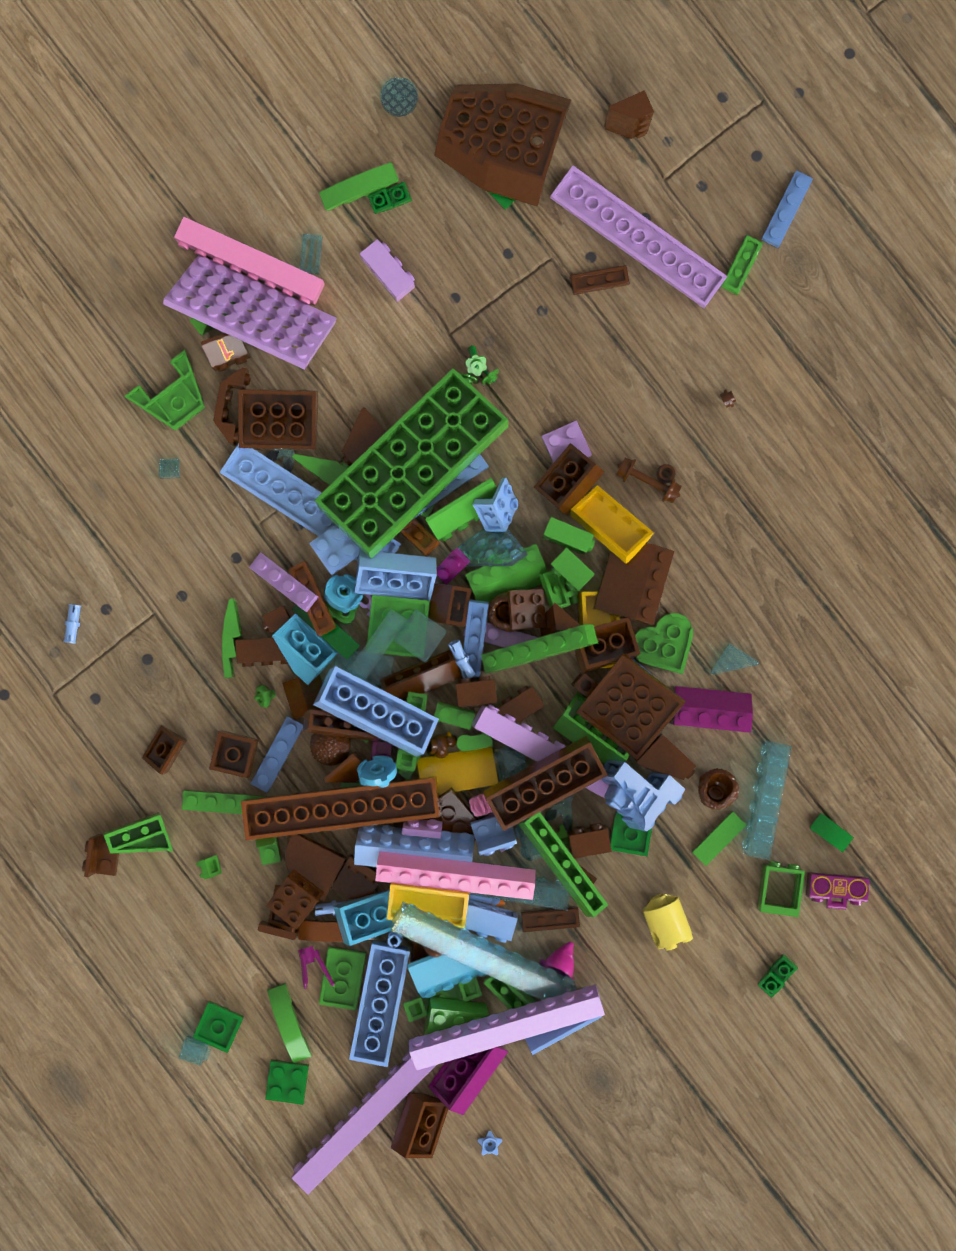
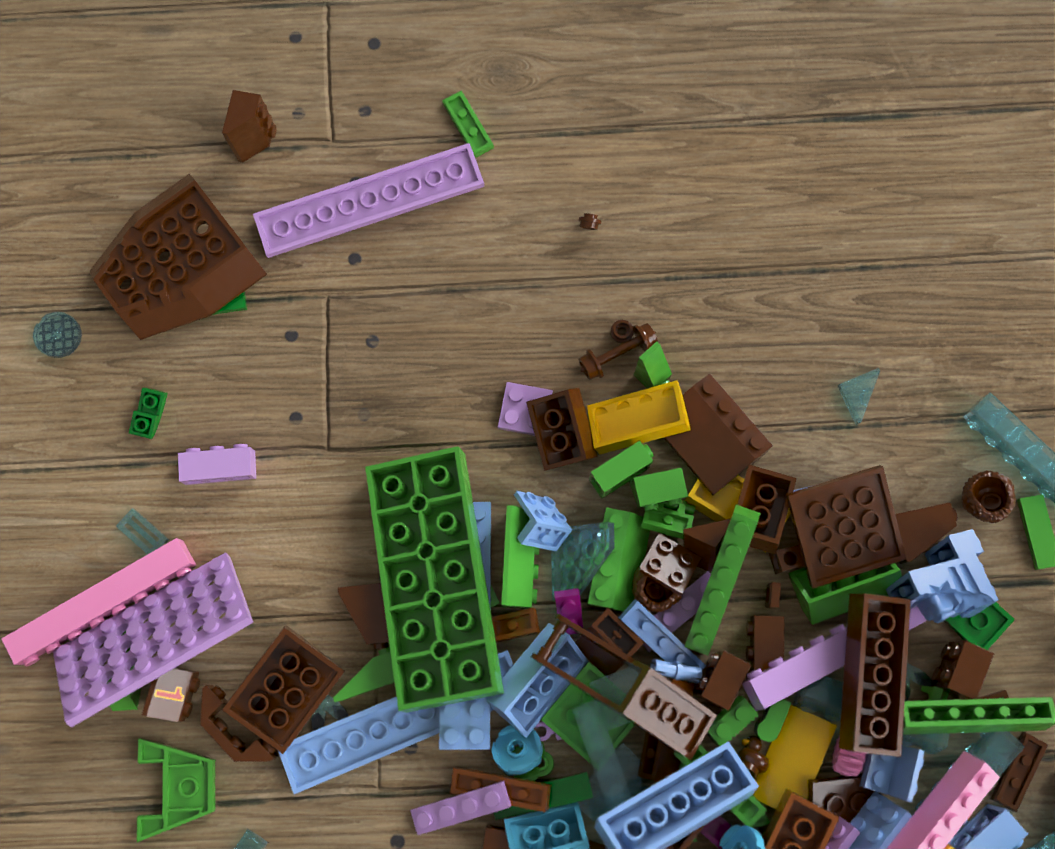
camera: 55 degrees left, 10 degrees down
bright green slope [319,162,399,211] -> none
bright green plant [459,345,499,385] -> none
reddish brown tile [570,265,630,295] -> none
bright green plate [635,613,693,674] -> none
magenta slope [671,686,753,733] -> none
medium blue plate [761,170,813,248] -> none
none -> reddish brown piece [531,613,717,760]
none -> bright green slope [634,341,672,388]
none -> reddish brown tile [765,582,781,609]

